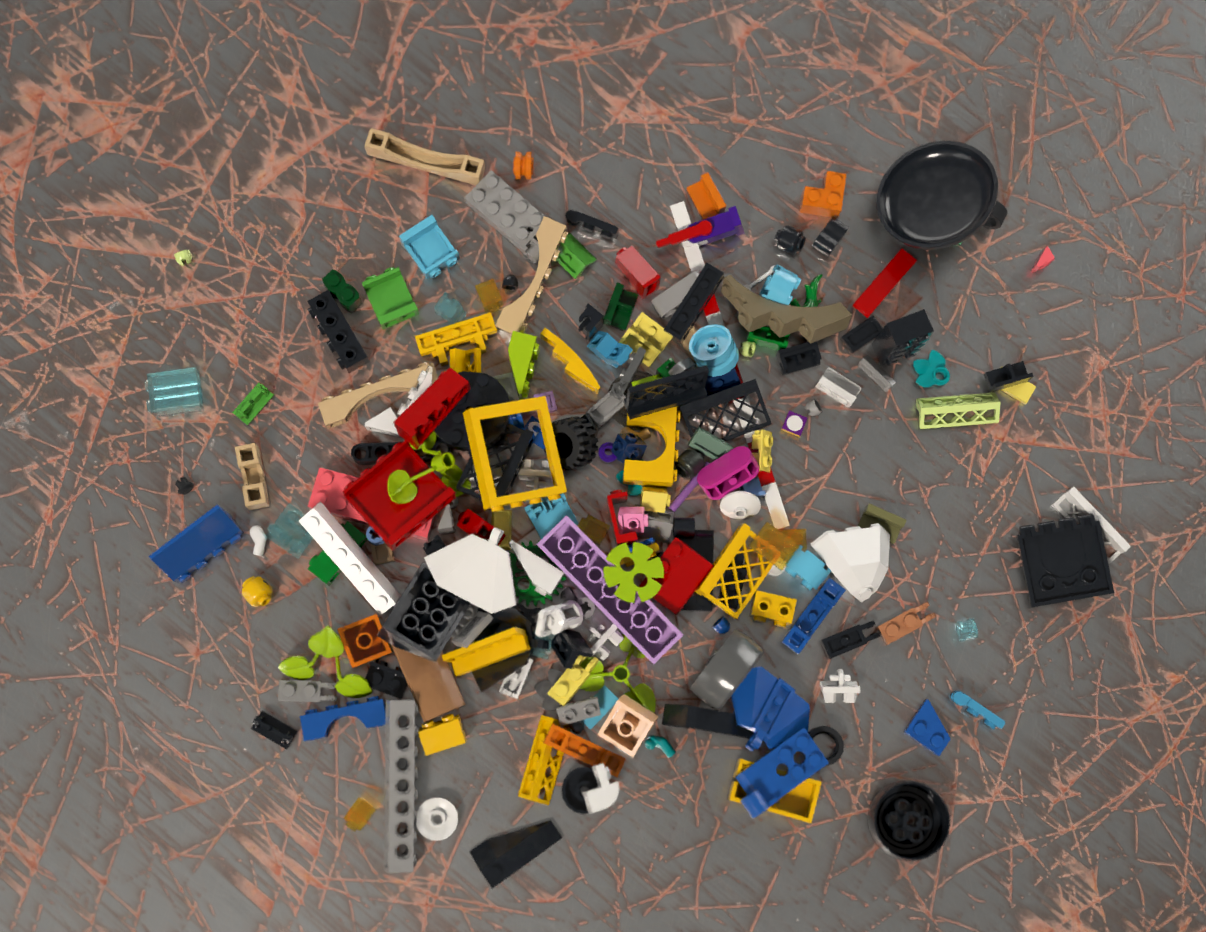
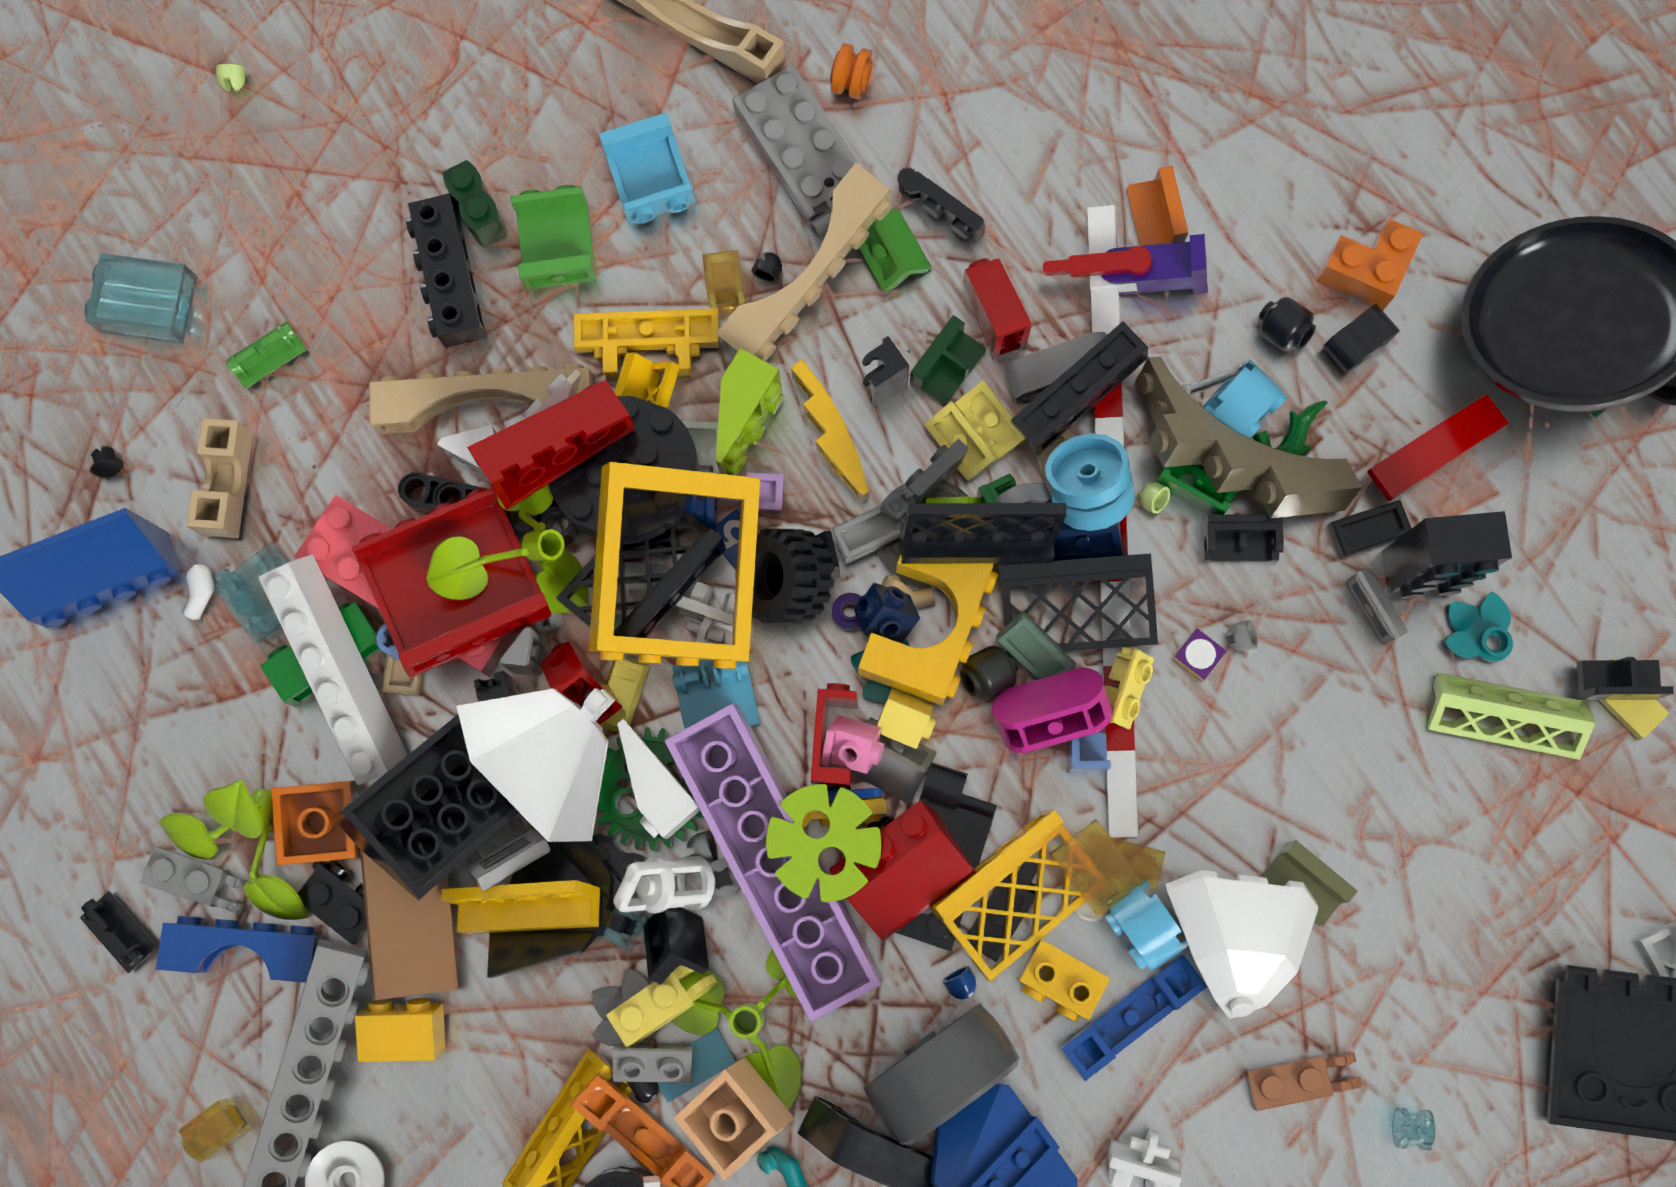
camera: 30 degrees right, 0 degrees up
yellow head [241,576,273,607] -> none
clear light blue brick [434,292,467,324] -> none
white hinge [499,659,534,700] -> none
clear yellow brick [577,514,610,546] -> none
dark azure brick [587,331,633,368] -> none
white hips [587,623,624,661] -> none
medium lavender bar [668,461,710,512] -> none
white dish [720,491,761,519] -> none
white panel [816,367,861,408] -> none
black hinge [821,620,880,659] -> none

